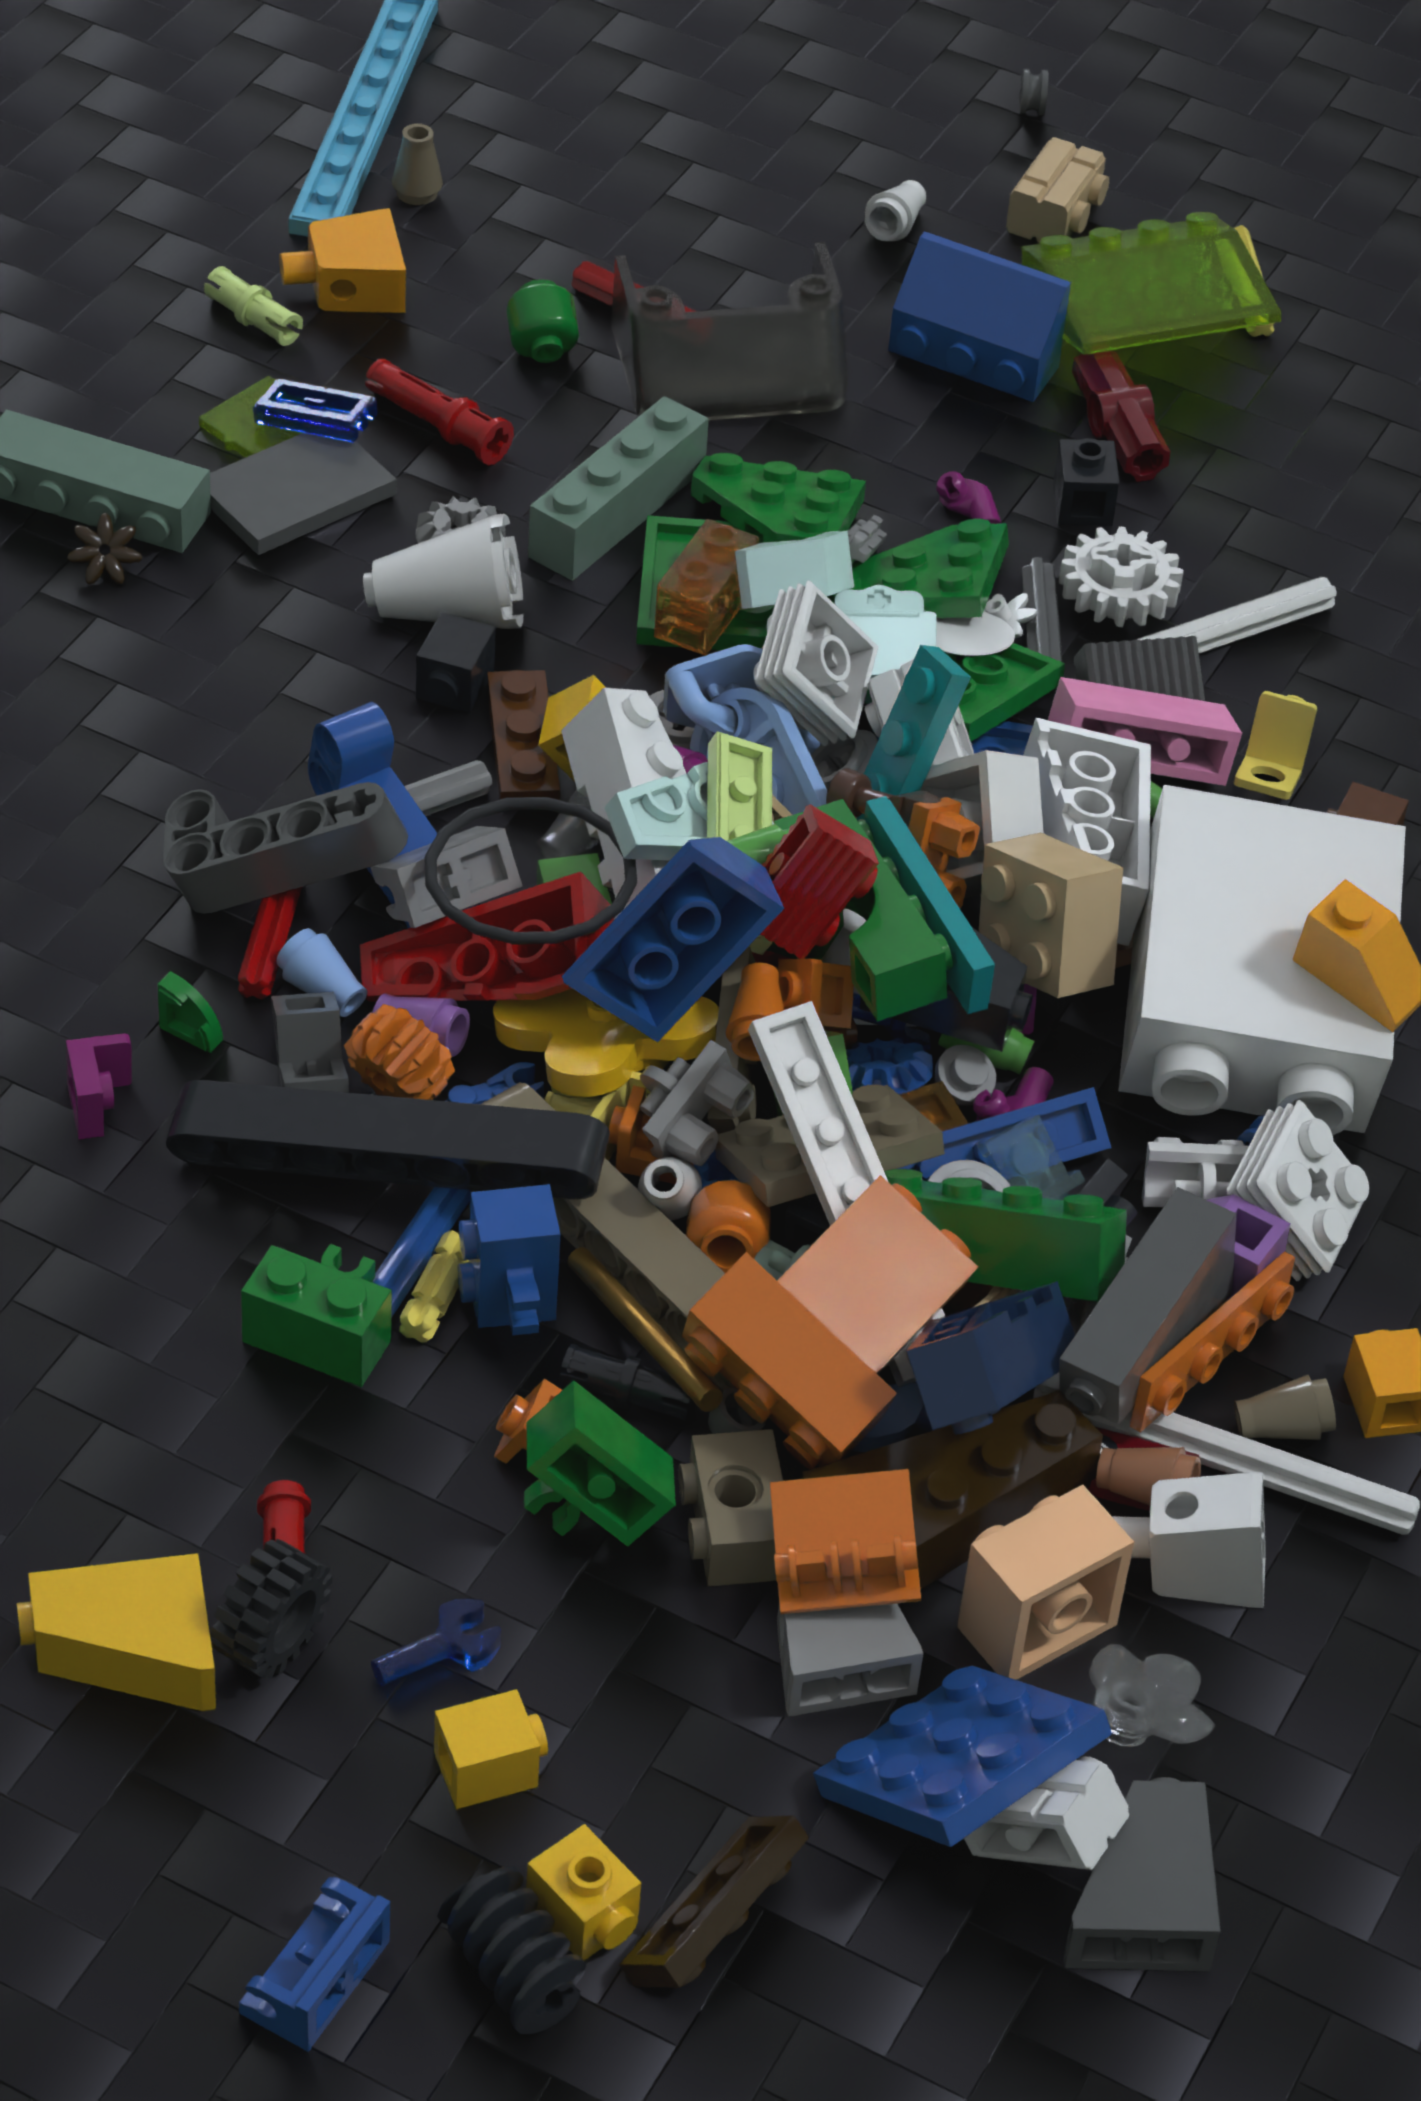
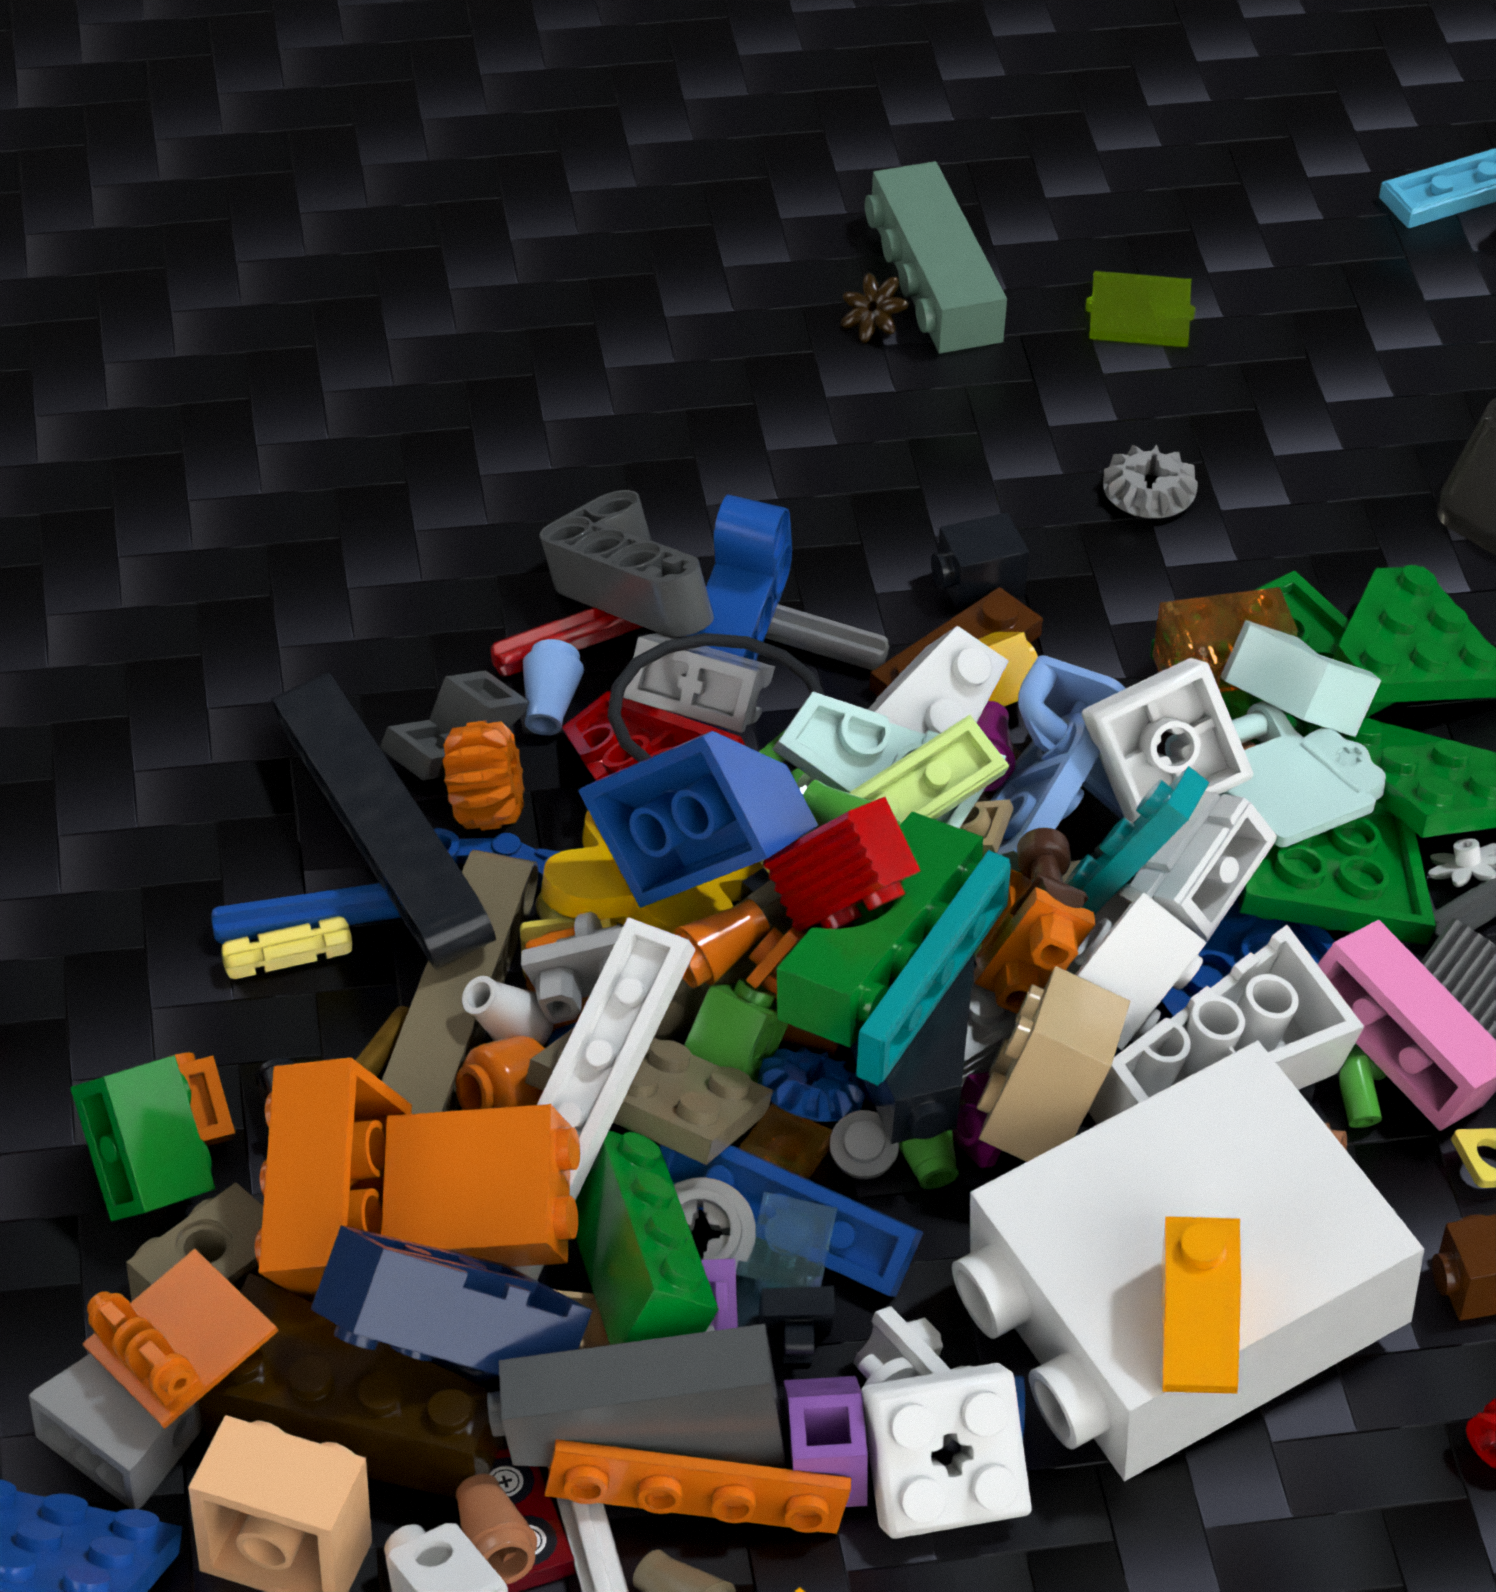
camera: 55 degrees right, 0 degrees up
magenta bracket [66,1033,132,1139] -> none
green tile [157,971,223,1053] -> none
yellowish green pin [204,266,303,346] -> none
dark grey tile [210,420,397,555] -> none
green brick [241,1244,392,1387] -> none
clear blue tile [253,378,377,443] -> none
light orange torso [279,208,406,313] -> none
white cone [363,514,523,629] -> none
red pin [365,358,514,465] -> none
medium lavender cone [373,994,470,1057] -> none
blue brick [458,1184,561,1336] -> none
green head [506,279,579,363] -> none
sand green brick [528,396,709,581] -> none
light grey axle [848,515,887,564] -> none
white sticker [936,612,1015,656] -> none
magenta arm [973,1067,1054,1121] -> none

